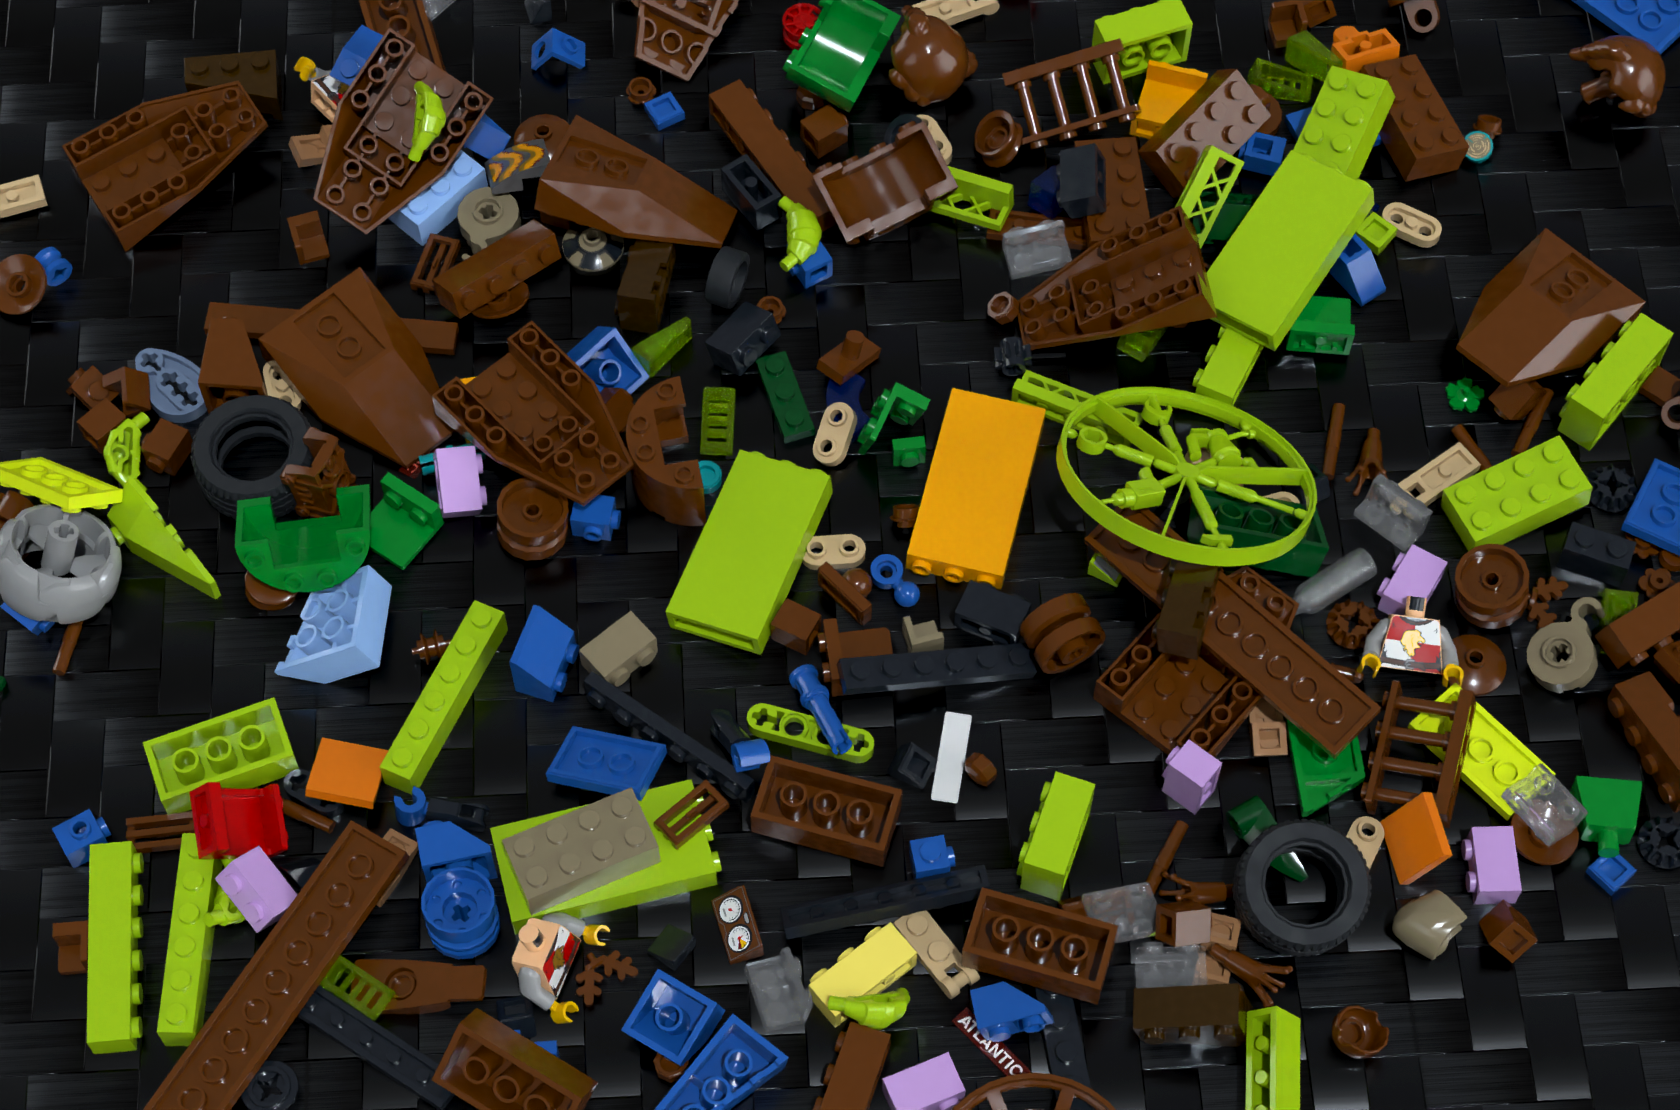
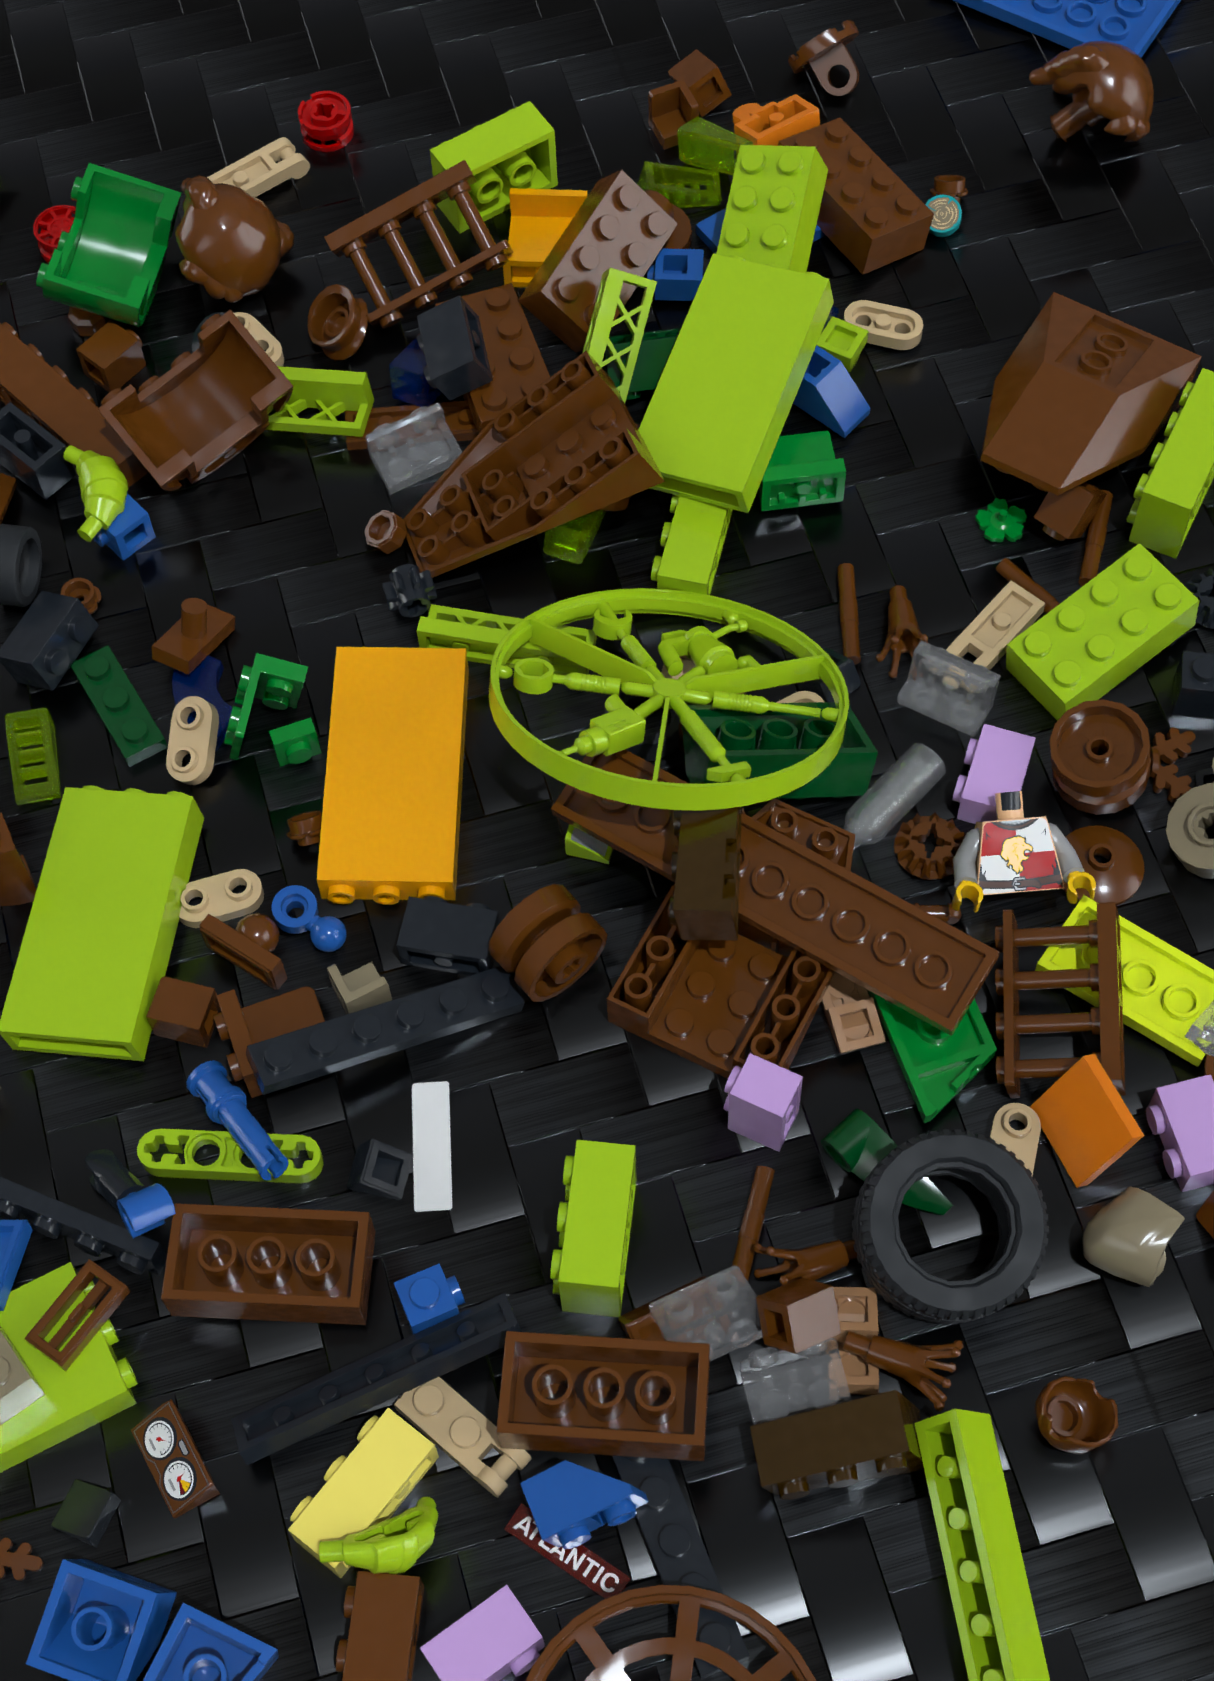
camera: 10 degrees left, 0 degrees up
teal tile [698,460,722,494] -> none
clear bracket [744,947,813,1033] -> none
reddish brown tile [965,752,997,787] -> none

